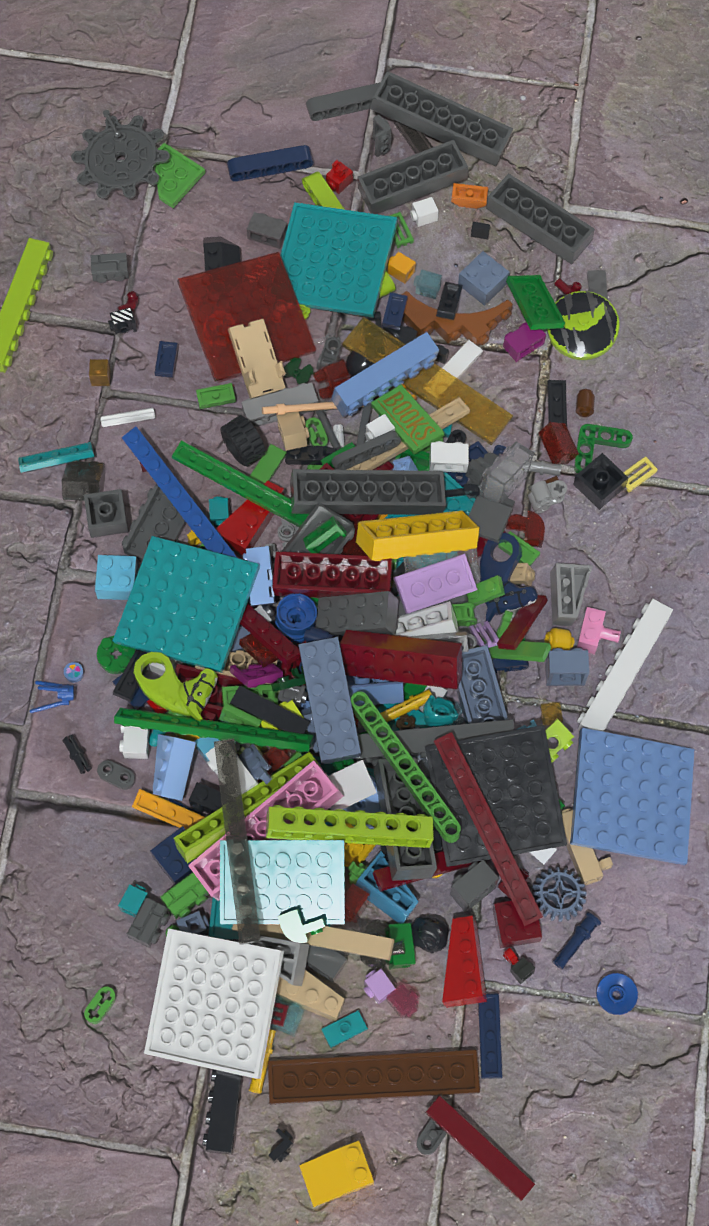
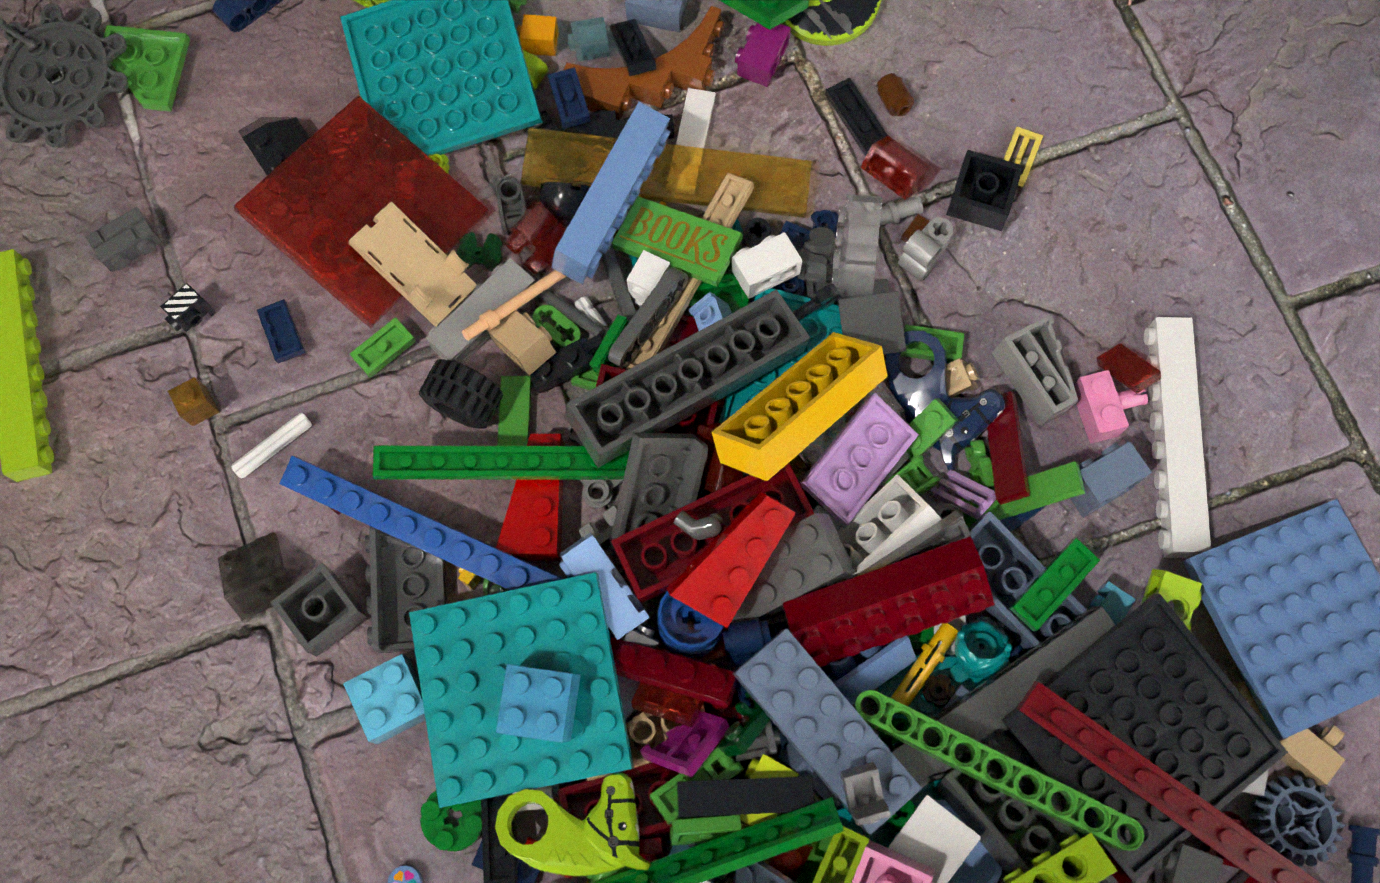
camera: 25 degrees left, 5 degrees up
teal tile [18,442,94,473] -> none
dark red arm [117,291,139,311] -> none
teal brick [209,496,229,527] -> none
flat silver brick [247,212,288,249] -> none
green hinge [303,516,347,554] -> none
clear red brick [506,510,545,548] -> none
clear yellow plate [540,702,563,725] -> none
yellow head [544,628,575,651] -> none
green beam [574,424,633,474] -> none
none -> dark azure brick [496,664,581,743]
none -> red wedge [666,492,796,628]
none -> dark grey arm [673,510,724,540]
none -> flat silver bracket [840,762,890,825]
none -> green plate [1009,538,1100,631]
none -> clear red tile [1096,343,1161,394]

